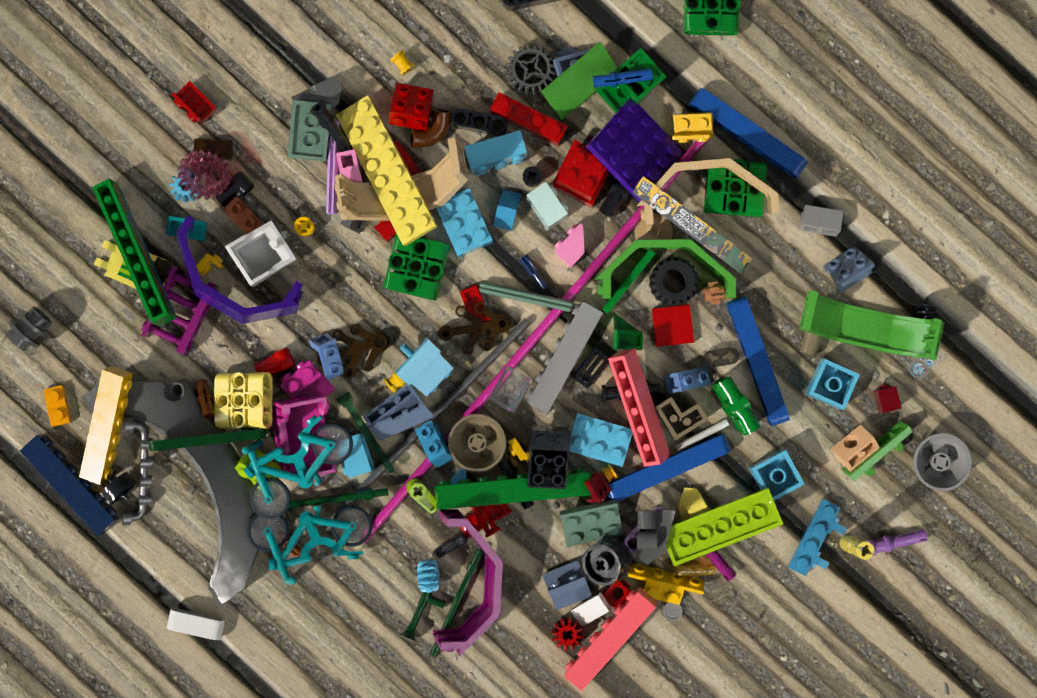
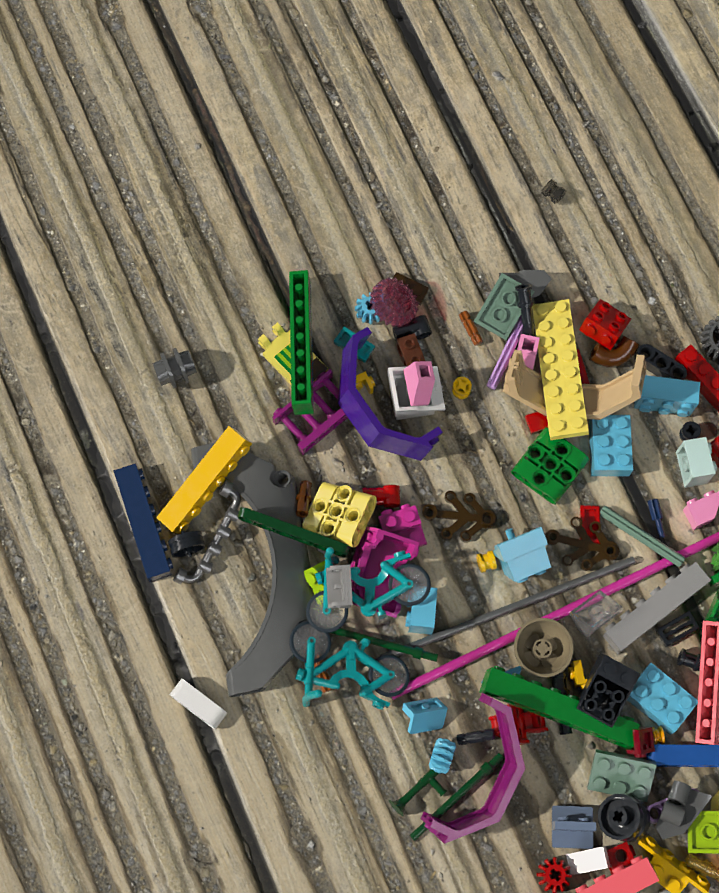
camera: 20 degrees right, 15 degrees down
light orange plate [43,385,72,427] -> none
red bracket [171,81,217,125] -> none
medium blue bracket [309,333,344,380] -> none
clear green piece [336,391,395,473] -> none
dark grey tile [341,220,366,234] -> none
sand blue wedge [363,384,434,440] -> none
yellow bush [390,50,415,76] -> none
lime piece [406,478,437,514] -> none
dark azure brick [415,420,453,467] -> none
dark azure slope [493,189,521,231] -> none
none -> light grey hinge [326,565,353,609]
none -> medium azure panel [402,697,448,734]
none -> bright pink slope [403,361,435,406]
none -> dark orange axle [459,311,483,346]

